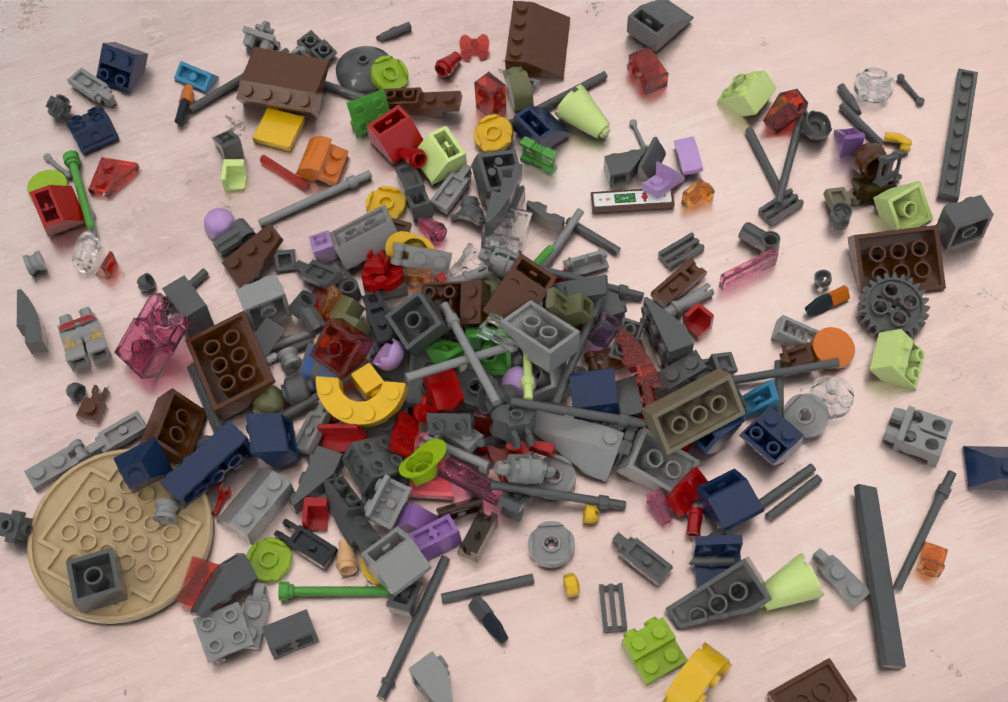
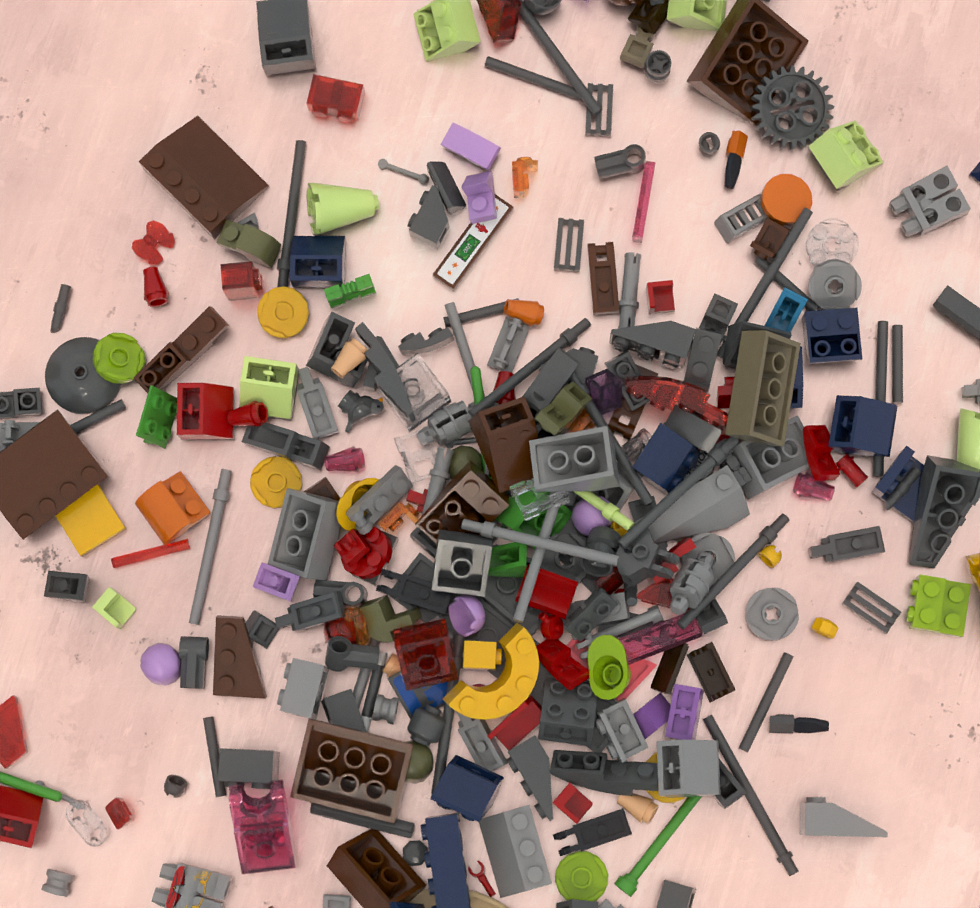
camera: 45 degrees left, 20 degrees up
none -> light nougat cone [331,339,368,378]
none -> orange cone [503,299,544,326]

